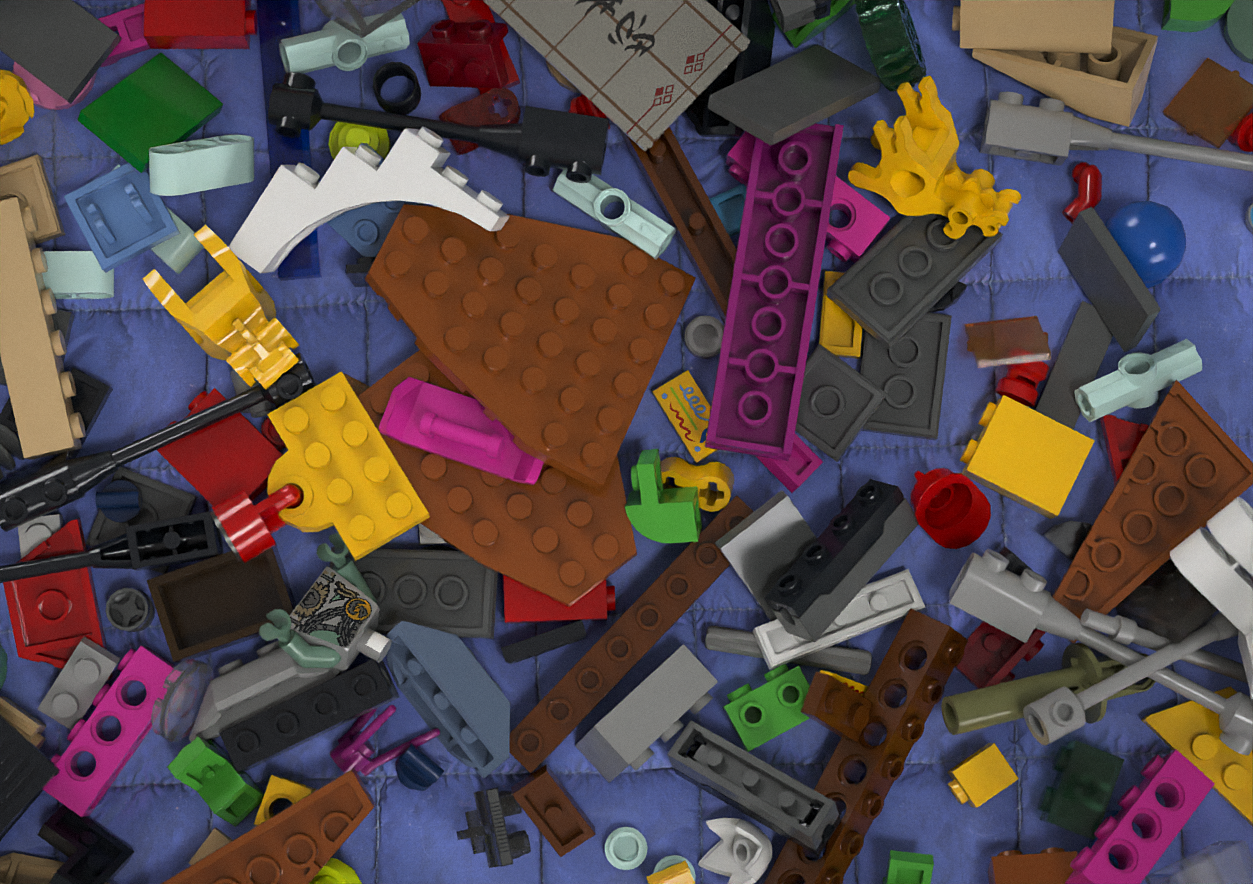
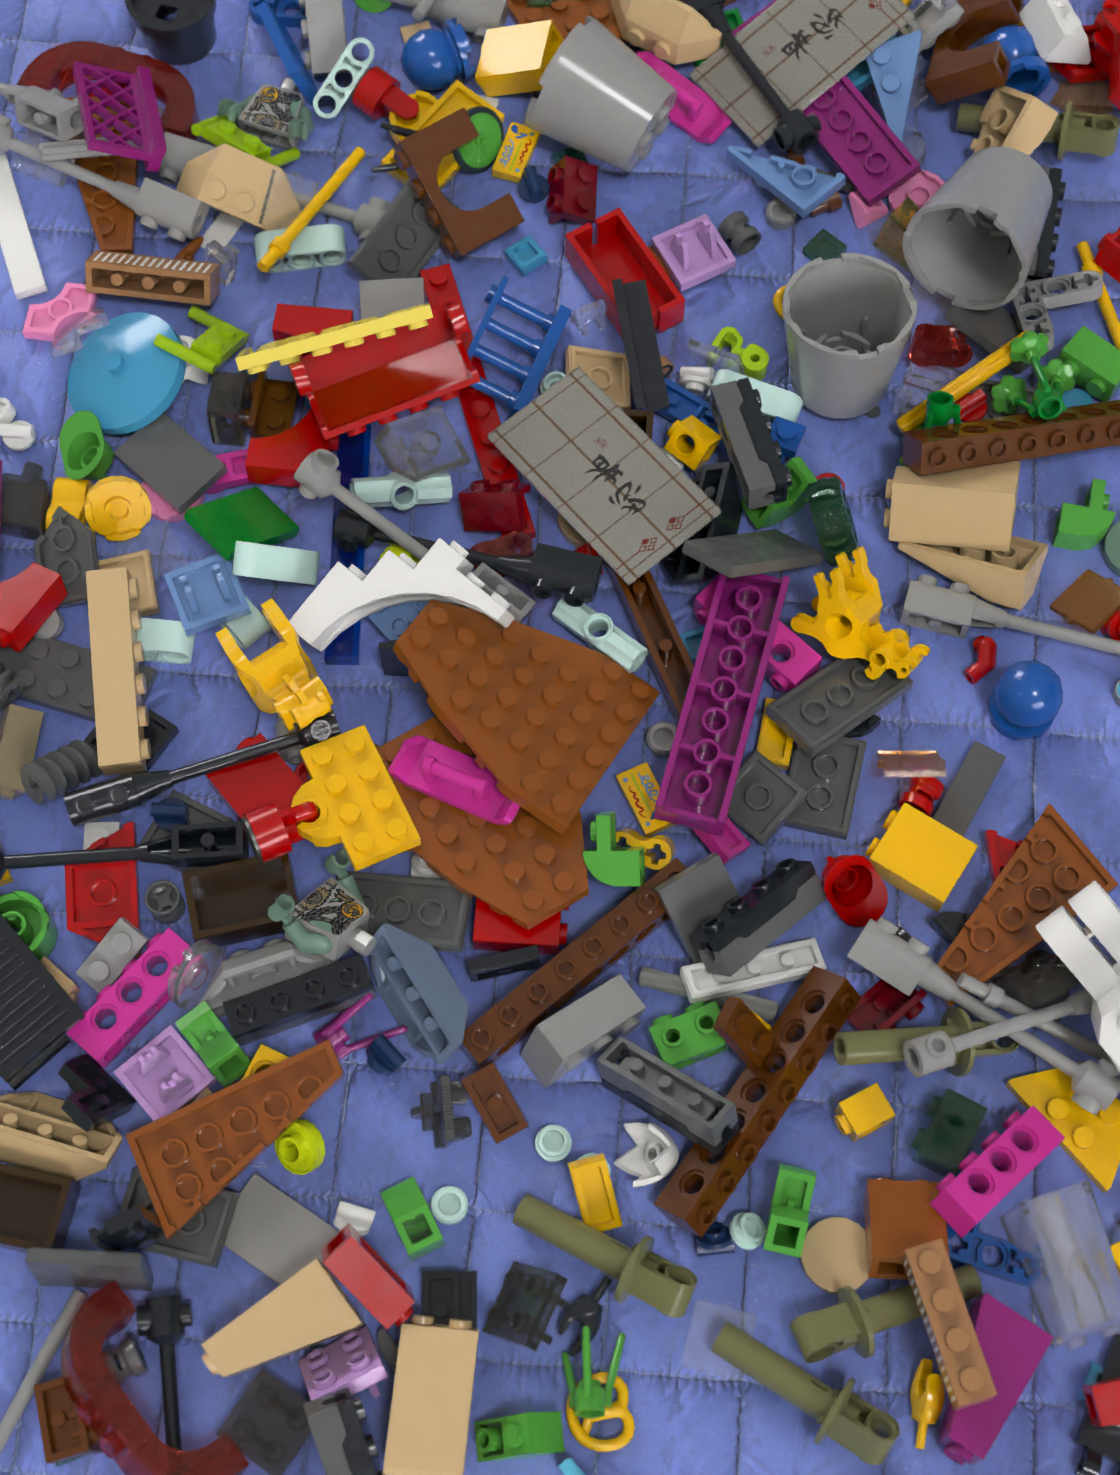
camera: 10 degrees right, 15 degrees down
black piece [372,62,421,115] -> none
dark grey tile [1058,207,1161,352] -> none
light aqua piece [1074,339,1202,422] -> none
none -> lavender plate [114,1025,217,1121]
none -> light grey bar [294,449,537,623]

